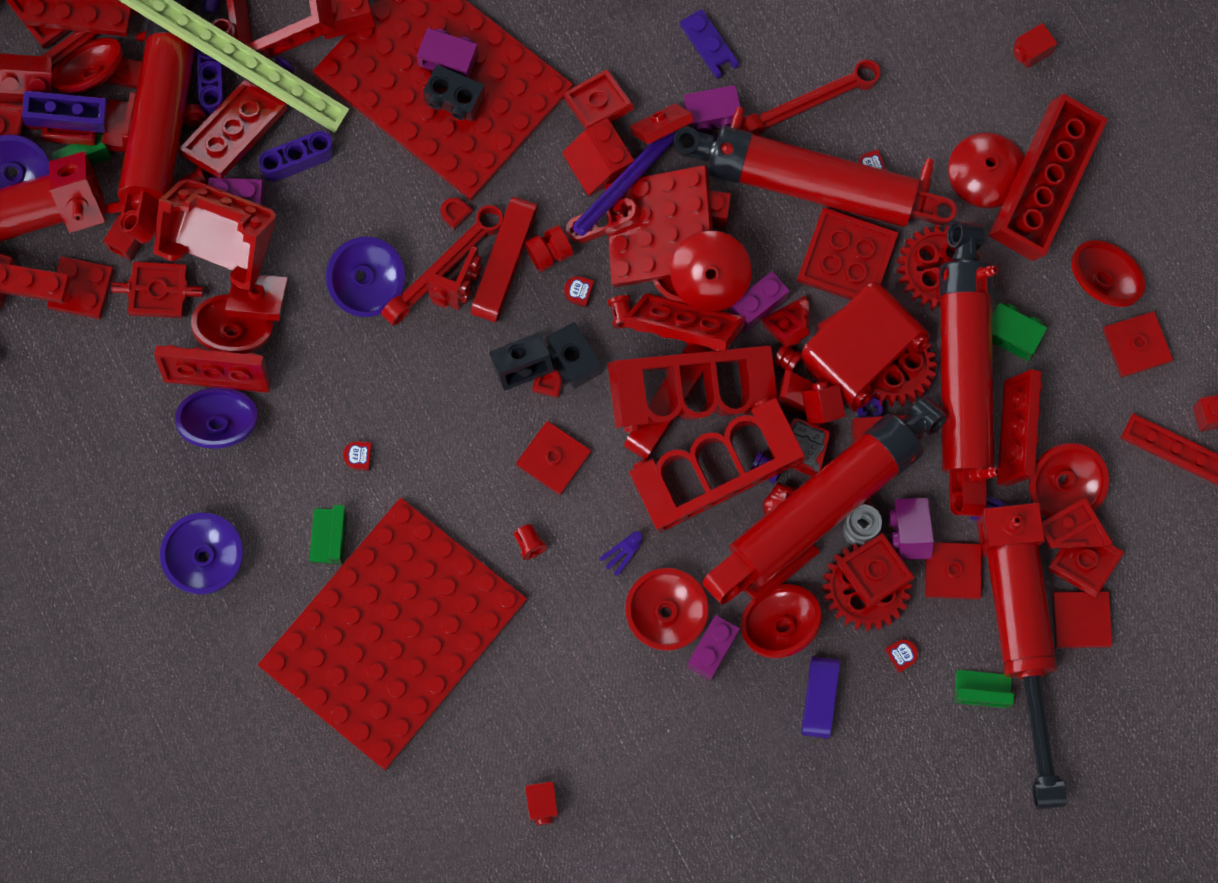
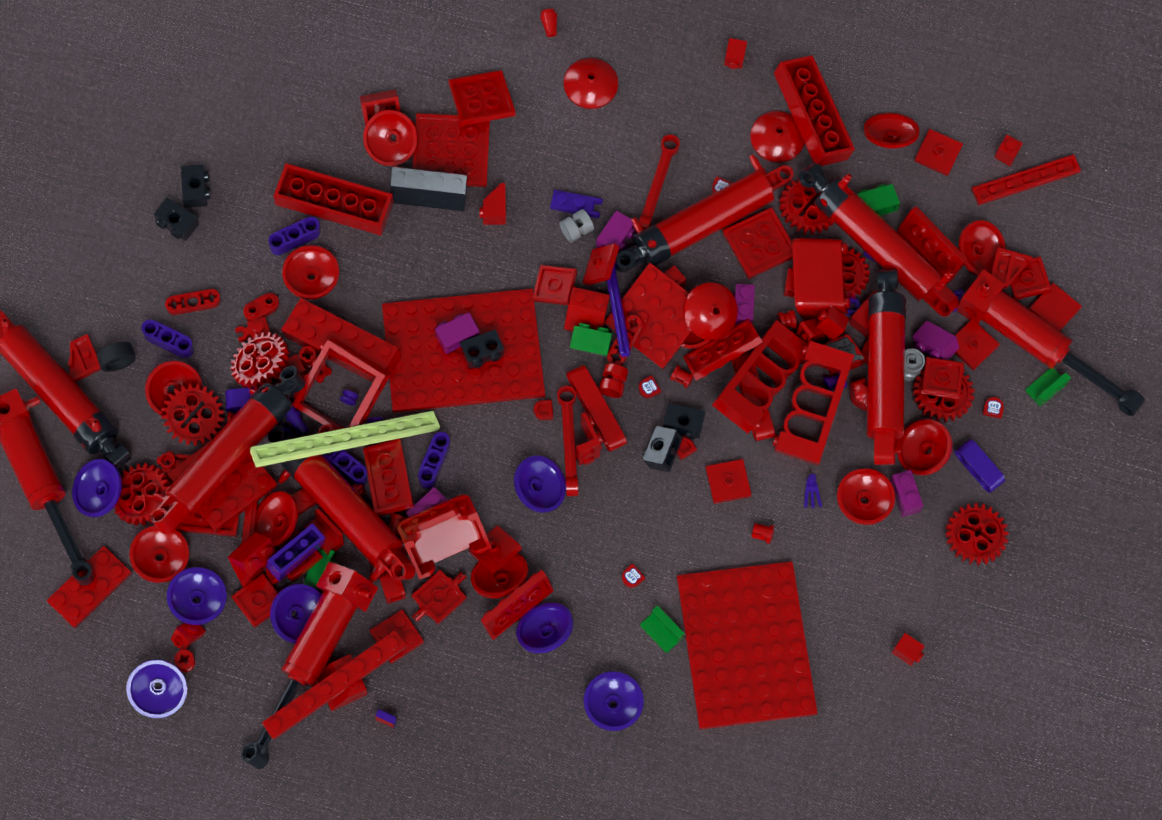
camera: 50 degrees left, 5 degrees down
red wing [761,296,810,347] -> none
none -> dark purple bush [339,390,359,406]
none -> light grey wheel [559,209,594,243]
none -> green brick [570,323,612,356]
none -> red gear [945,503,1009,566]

